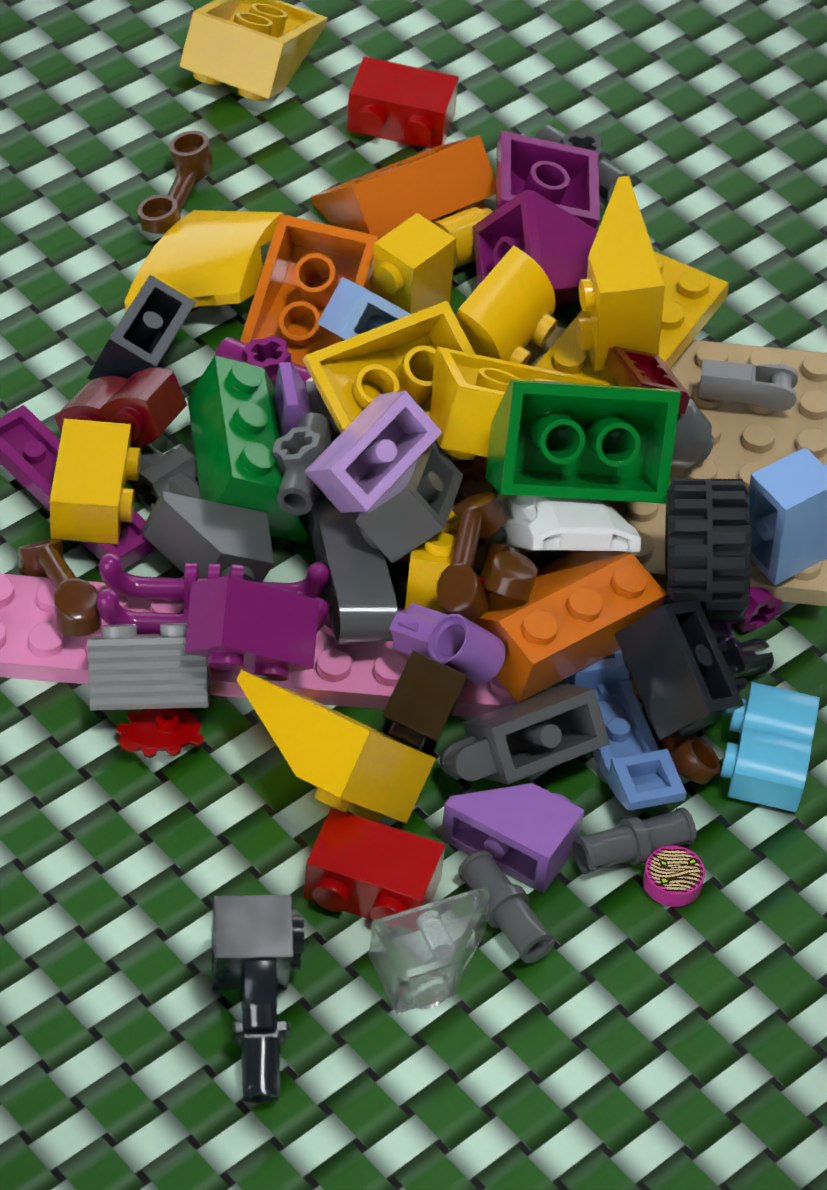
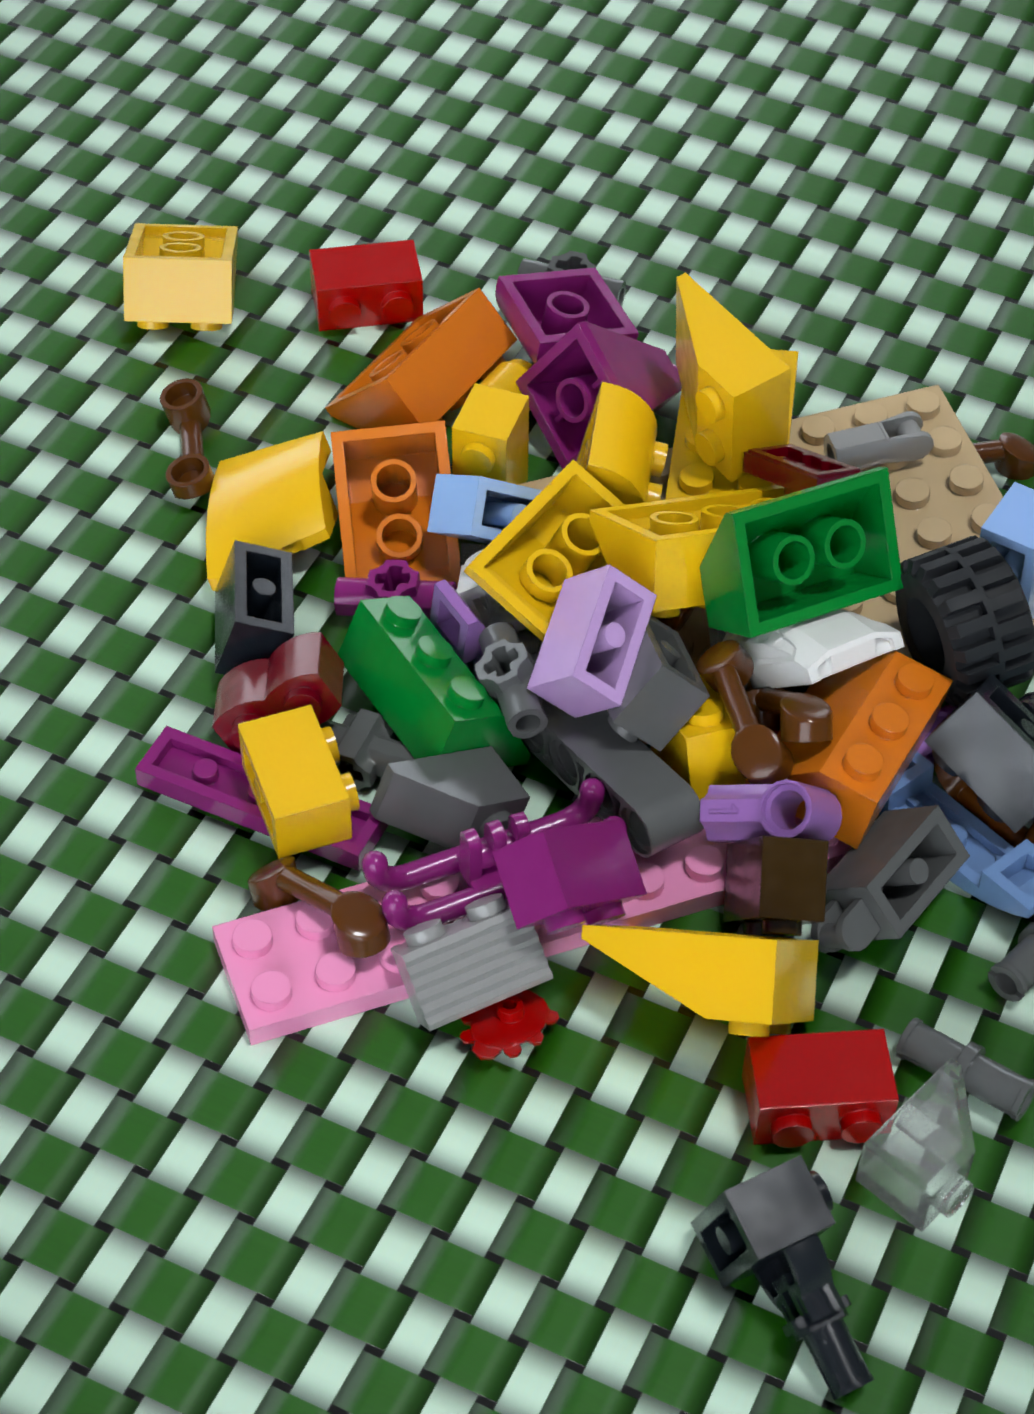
camera: 20 degrees left, 0 degrees up
medium lavender slope [440,783,585,894] -> none

